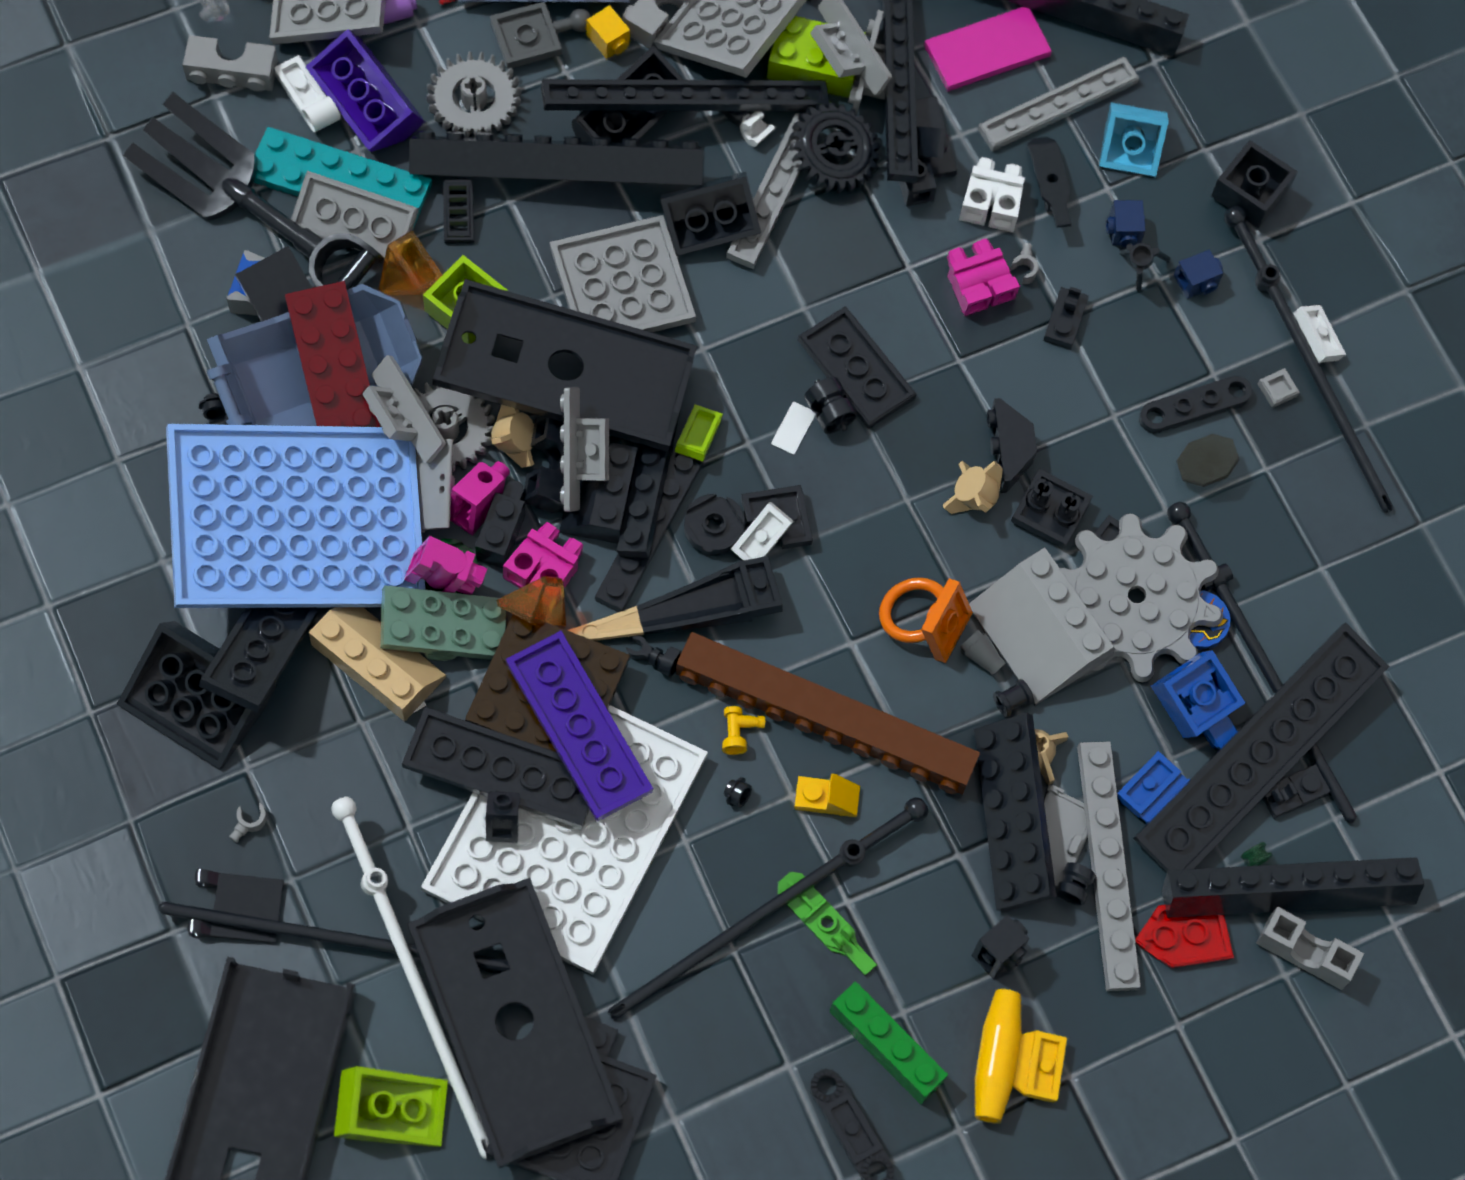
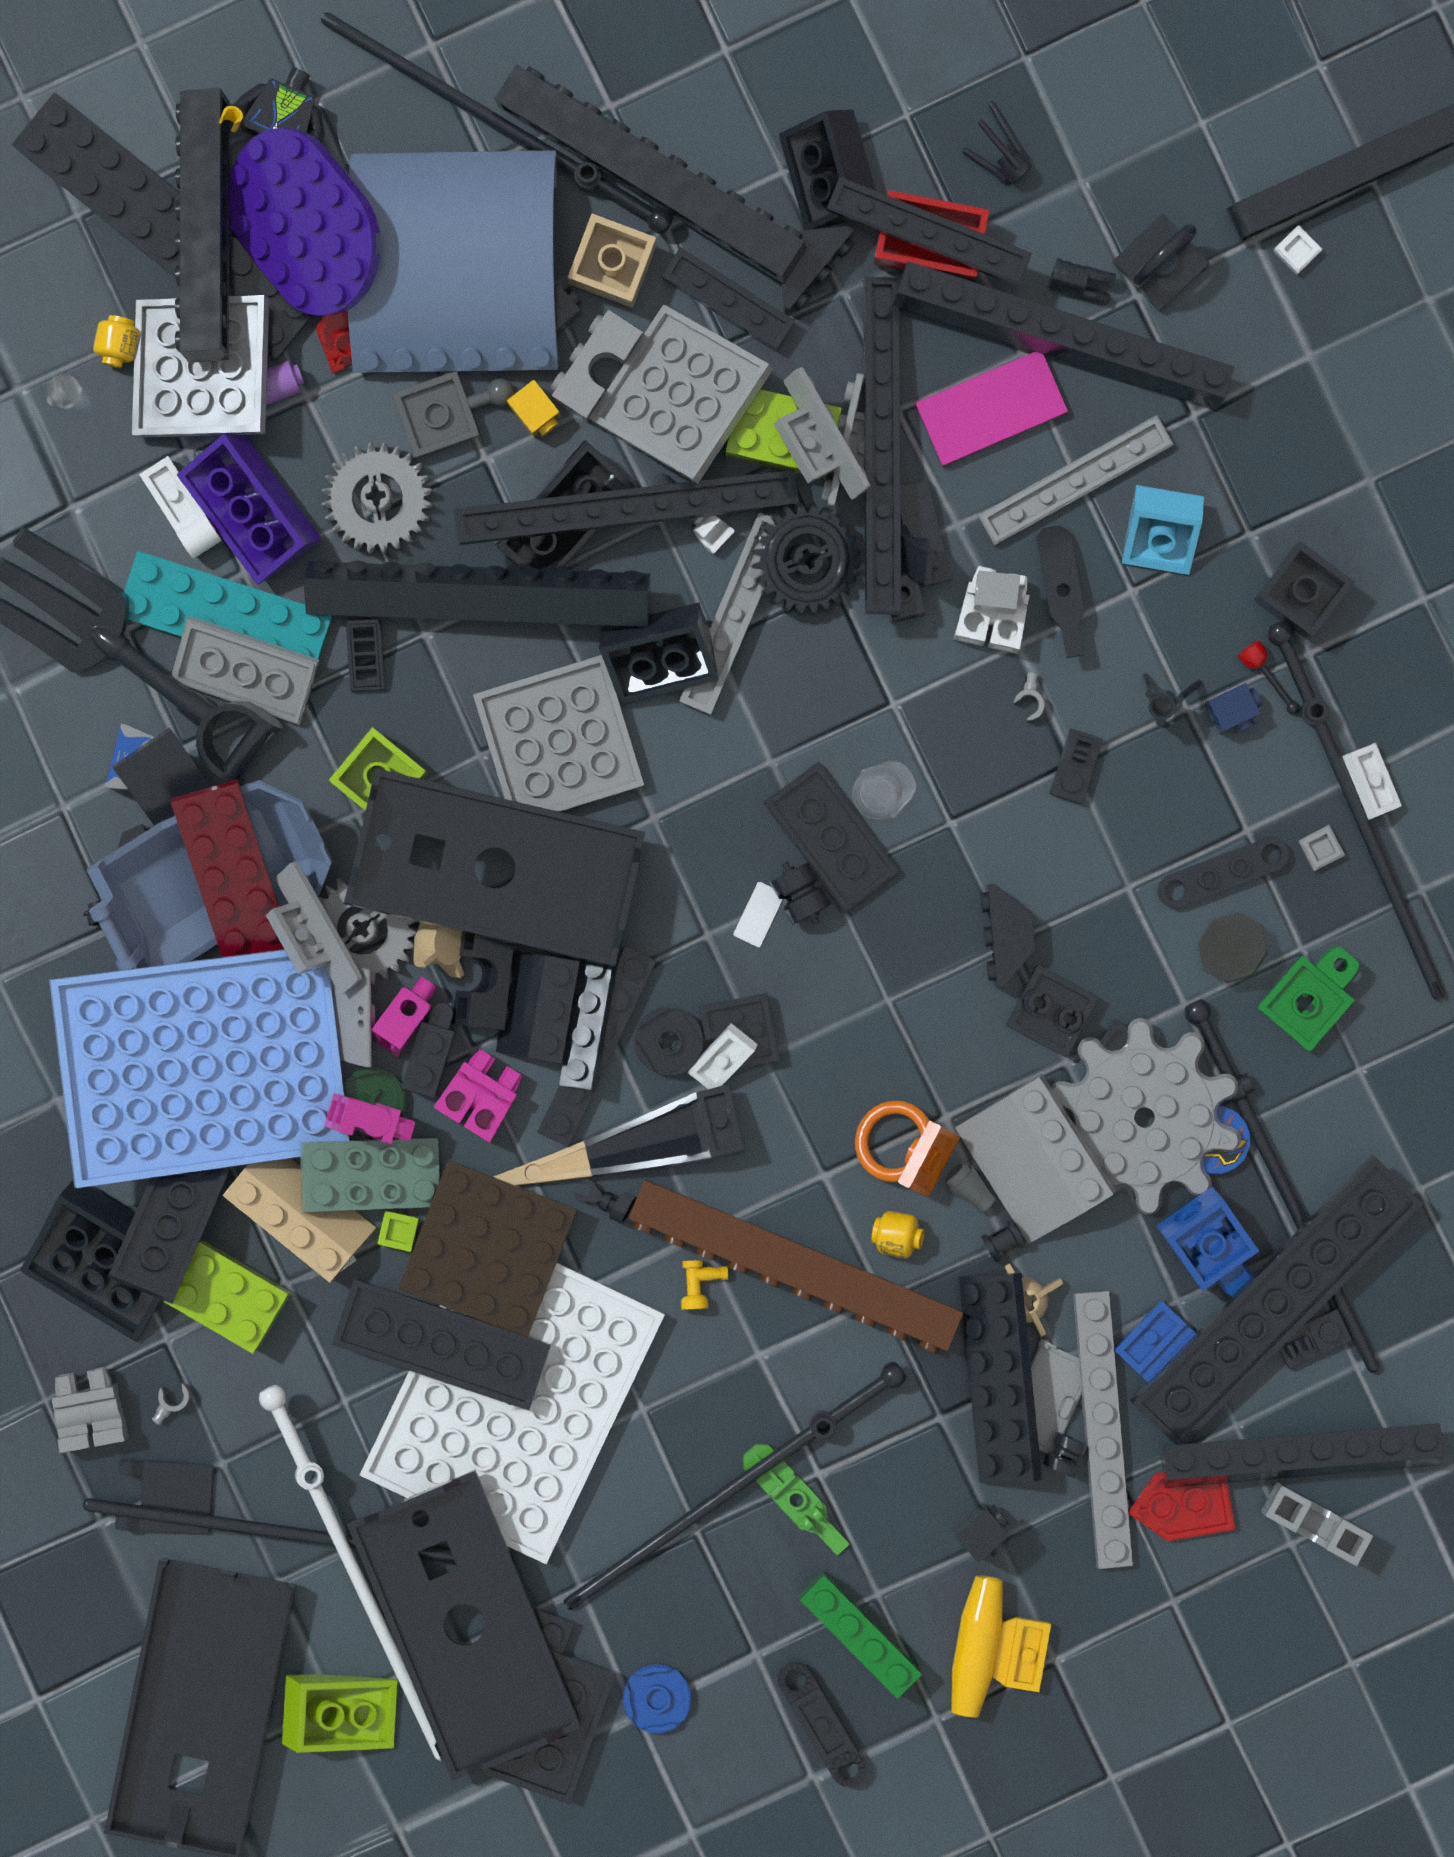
camera: 10 degrees right, 20 degrees up
light grey arch [183,35,278,91] -> none
clear orange slope [378,230,442,295] -> none
black bracket [486,792,520,843] -> none
clear orange slope [496,576,566,626] -> none
dark purple plate [506,631,654,822] -> none
light grey bracket [560,387,609,512] -> none
lime tile [675,404,723,462] -> none
black plate [724,777,752,808] -> none
yellow slope [794,773,860,818] -> none
tan piece [943,461,1003,514] -> none
dark pink hips [947,238,1020,316] -> none
dark blue brick [1106,200,1146,247] -> none
clear green bush [1240,842,1273,866] -> none
none -> light grey hips [51,1366,129,1453]
none -> lime brick [163,1240,292,1354]
none -> lime plate [377,1210,419,1252]
none -> blue tile [623,1663,691,1734]
none -> clear hat [852,761,916,820]
none -> yellow head [871,1211,924,1259]
none -> light grey brick [973,570,1025,615]
none -> hinge [1237,639,1300,715]
none -> green plate [1257,946,1359,1052]

